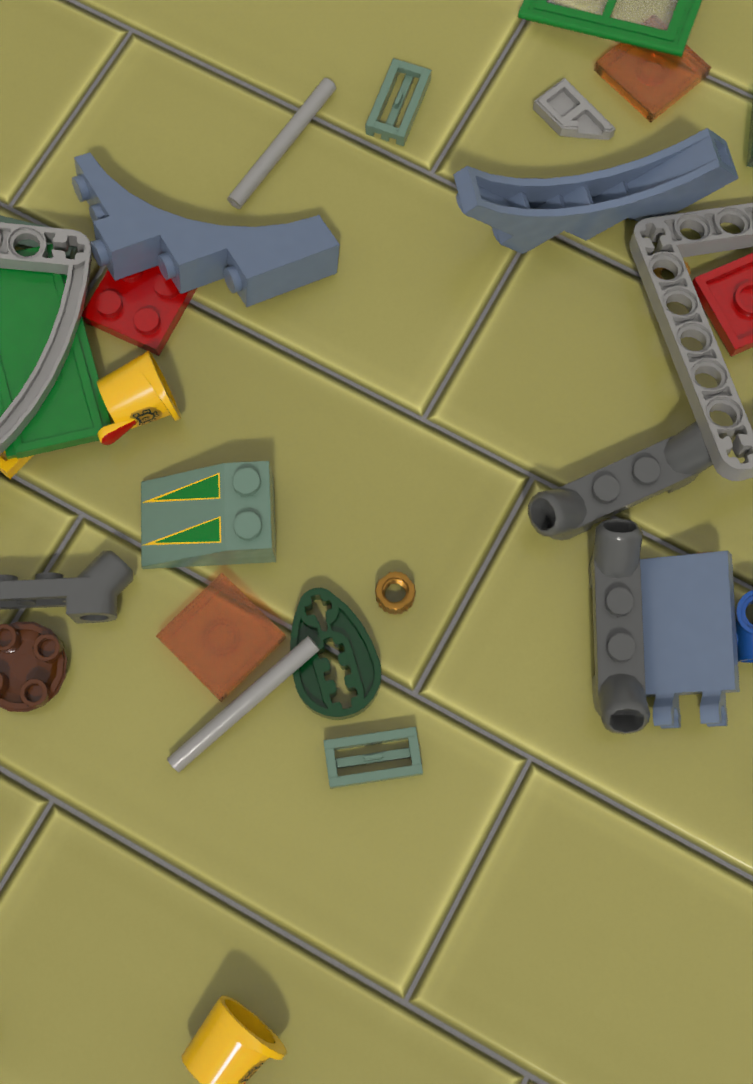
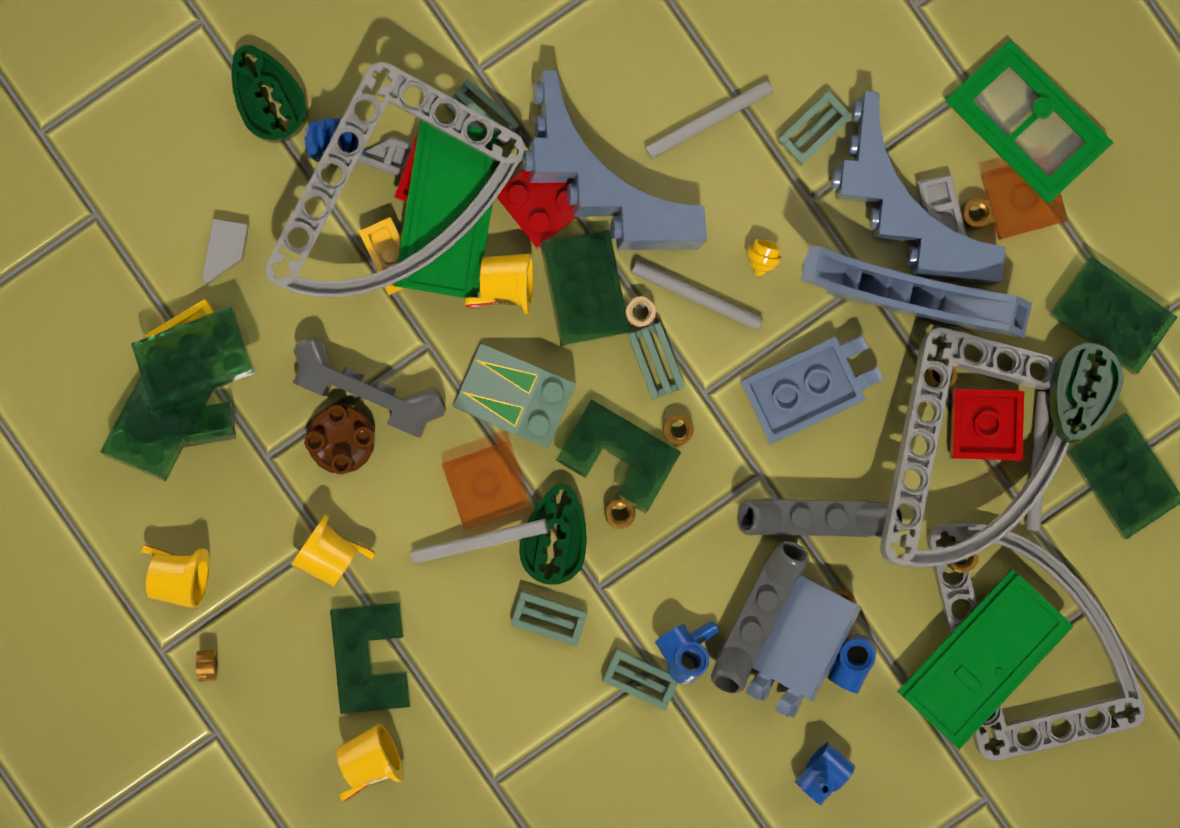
camera: 25 degrees right, 15 degrees up
none -> yellow hat [291,514,376,587]
none -> clear green plate [330,601,411,714]
none -> clear green plate [540,230,630,346]
none -> clear green plate [556,399,681,514]
none -> sand green tile [602,648,678,711]
none -> tan axle [625,296,656,328]
none -> sand green tile [628,322,685,400]
none -> light grey piece [631,261,763,331]
none -> blue piece [655,621,719,684]
none -> pearl gold axle [663,414,694,446]
none -> sand blue tile [741,335,884,444]
none -> yellow plate [746,239,782,276]
none -> sand blue arch [831,91,1005,284]
none -> pearl gold axle [960,197,993,230]

